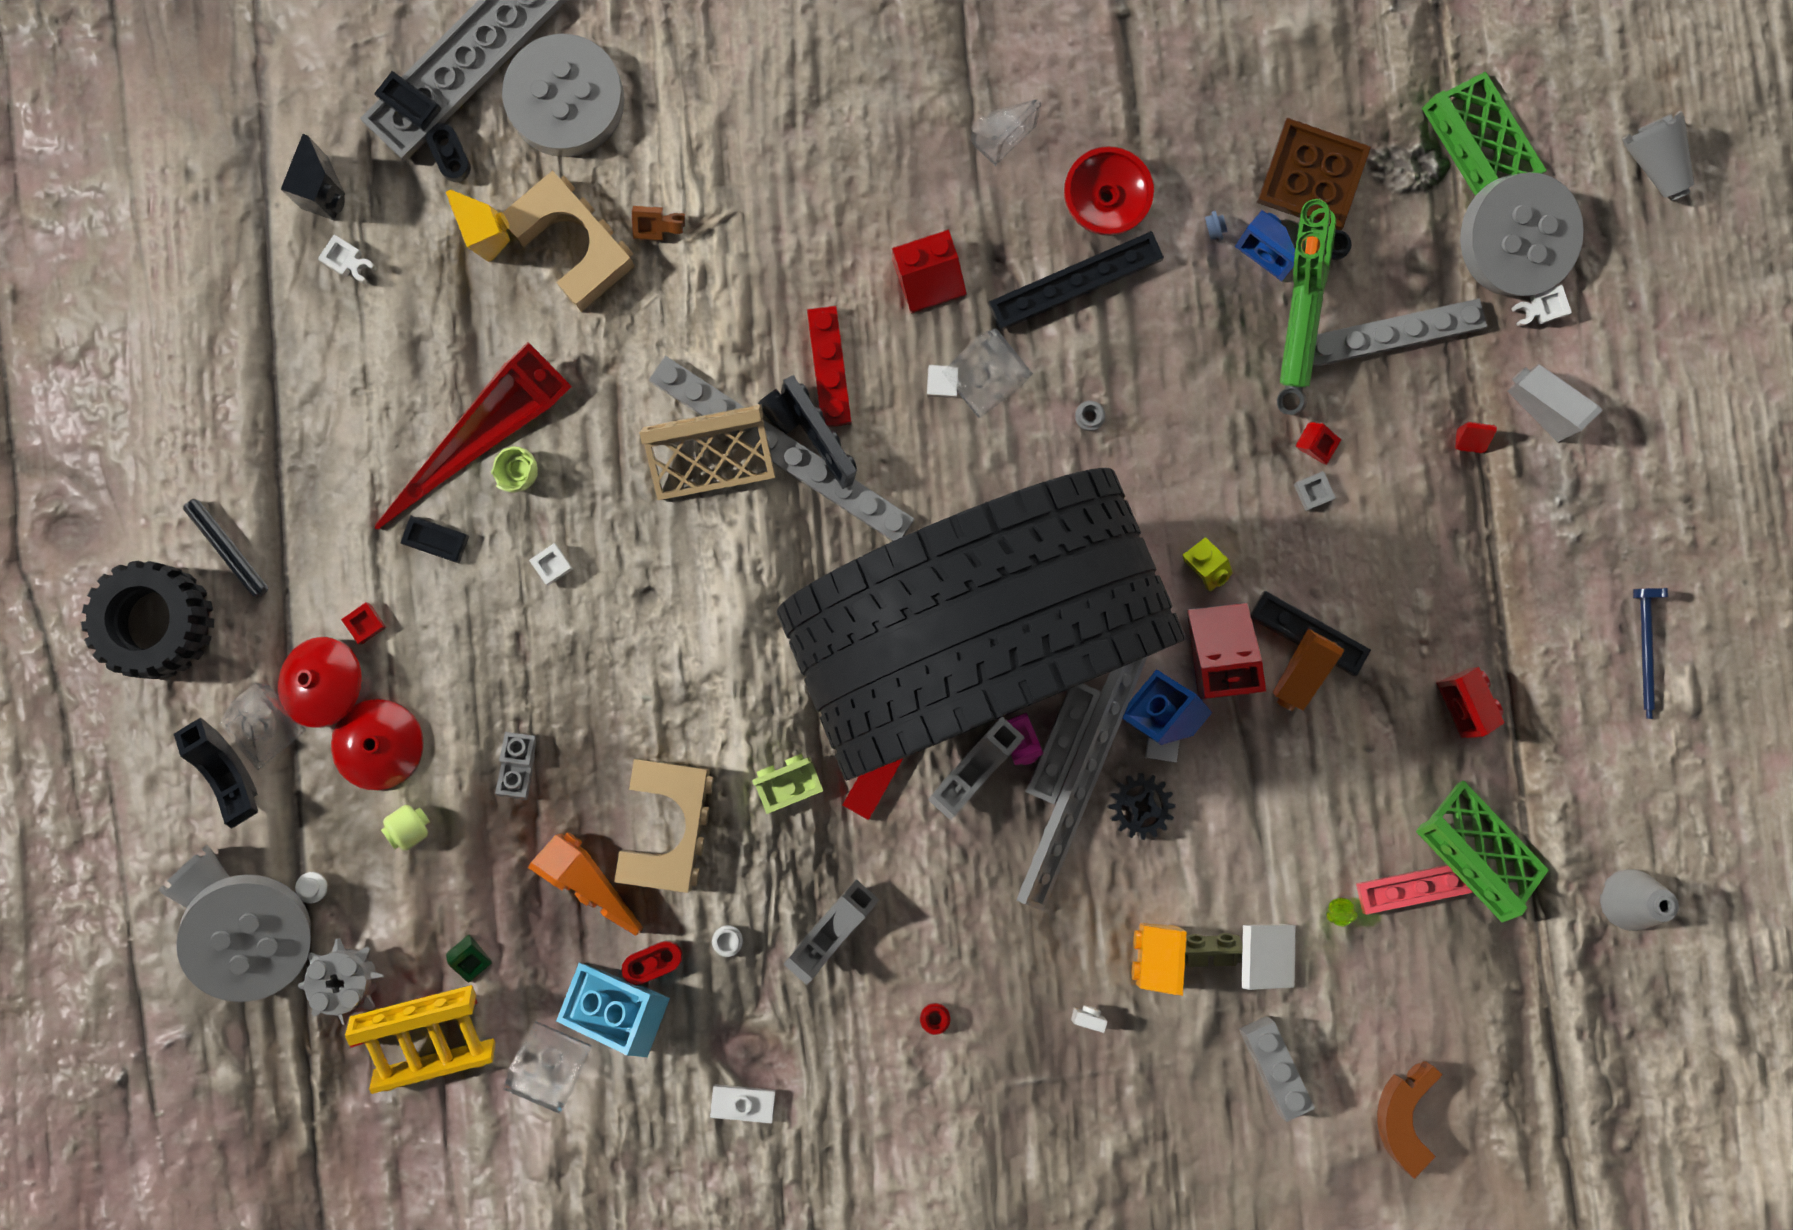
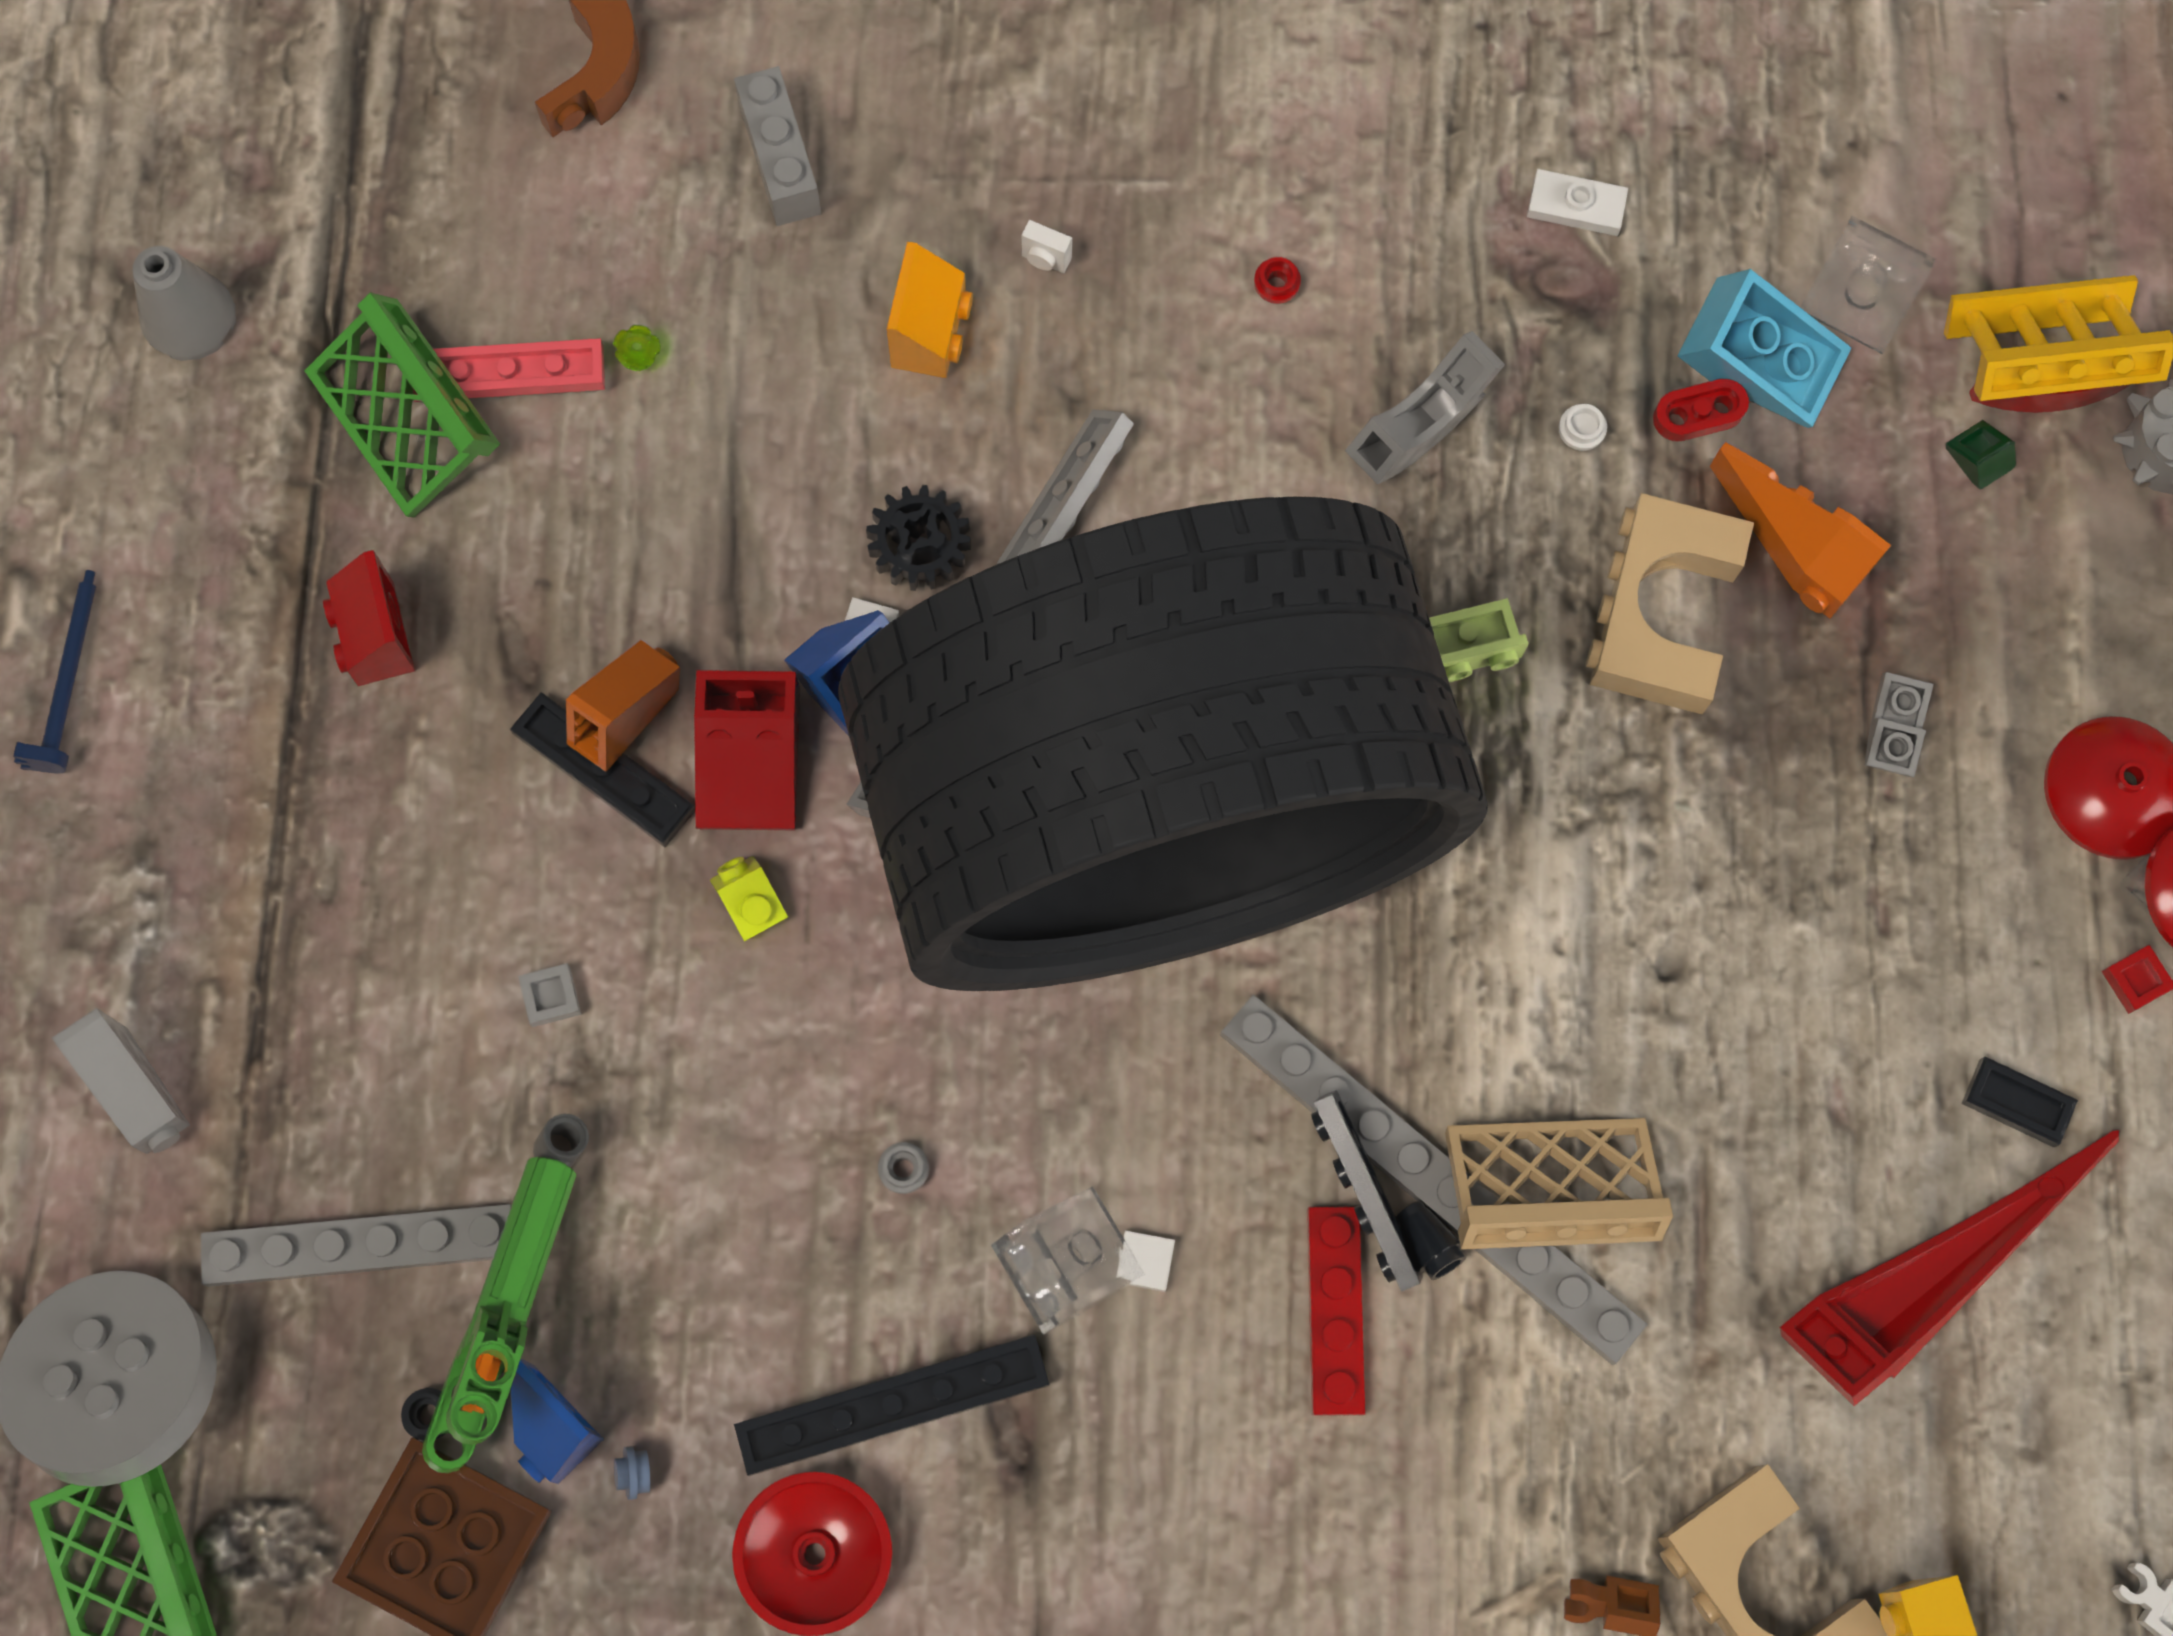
camera: 175 degrees left, 10 degrees down
yellowish green head [381,805,430,851] -> none
yellowish green hair [491,446,538,493] -> none
white plate [529,543,573,586] -> none
red slope [892,229,967,313] -> none
olive hinge [1185,933,1243,967] -> none
white tile [1242,924,1296,990] -> none
red slope [1296,422,1342,465] -> none
red slope [1455,422,1497,453] -> none
white plate [1511,285,1572,327] -> none

